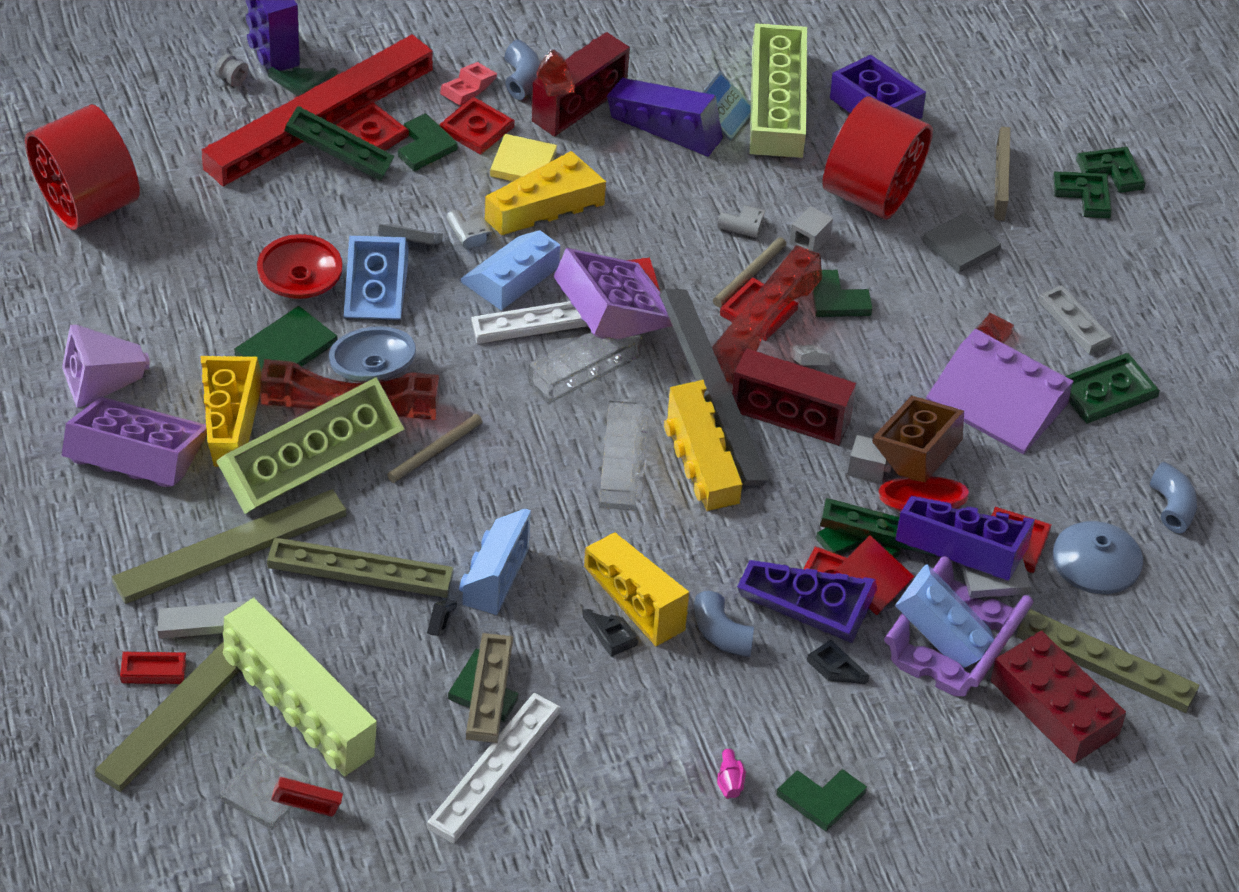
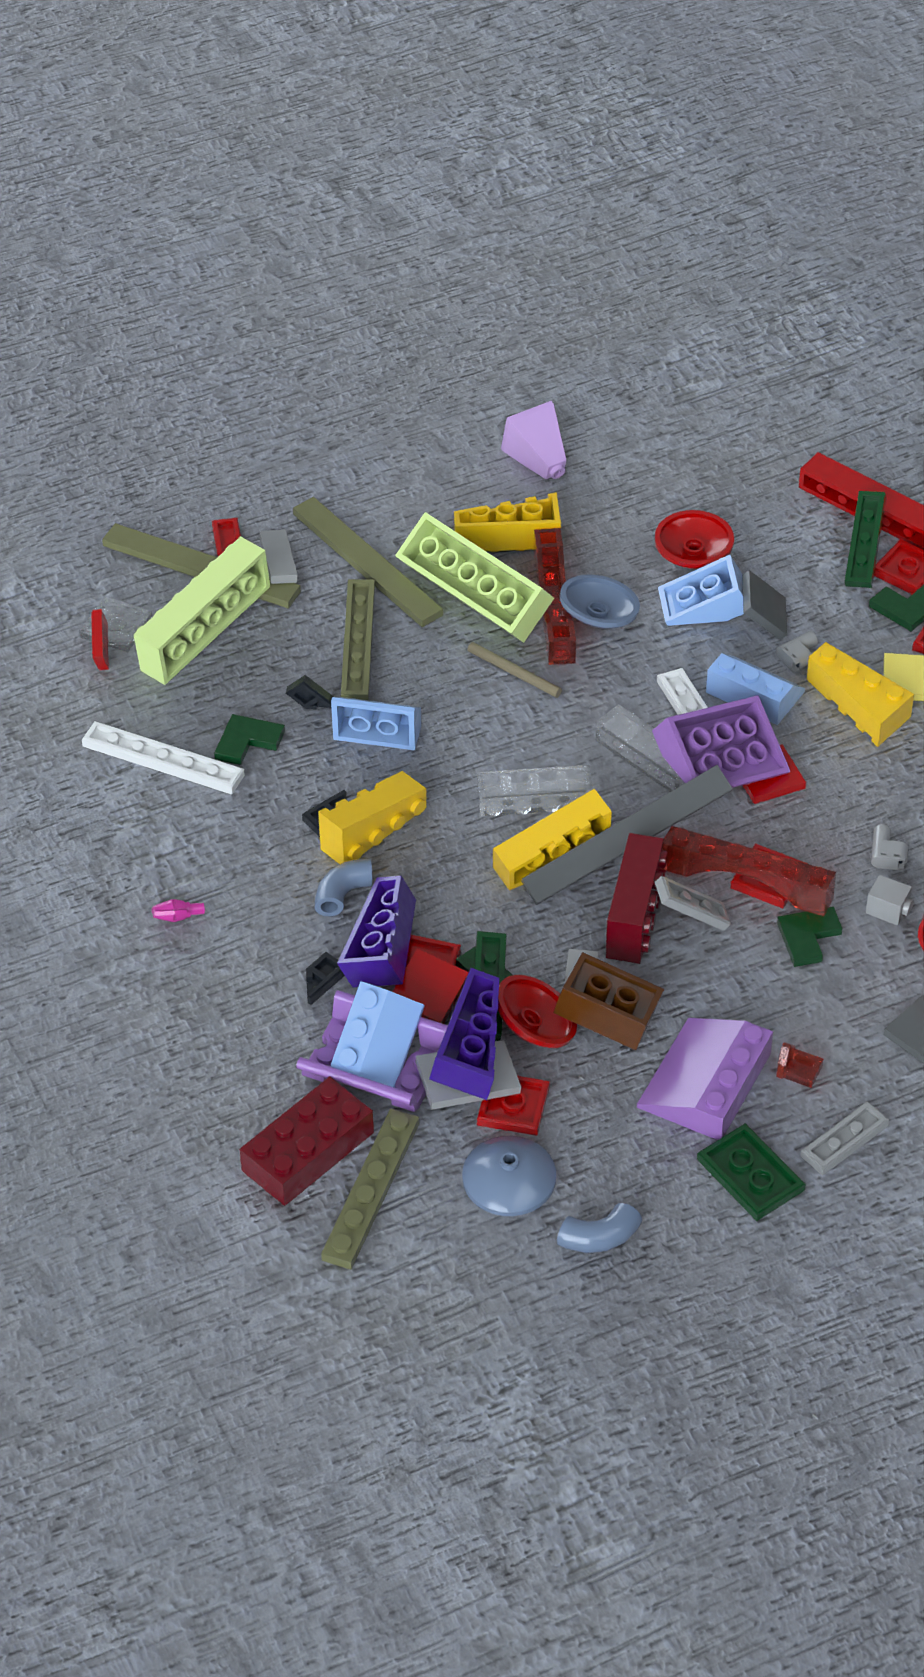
camera: 85 degrees right, 0 degrees up
red wheel [25,104,140,230] -> none
medium lavender slope [62,397,207,487] -> none
dark green tile [234,306,338,386] -> none
dark tan tile [466,633,513,743] -> none
dark tan bar [713,237,786,307] -> none
dark green tile [776,769,867,832] -> none

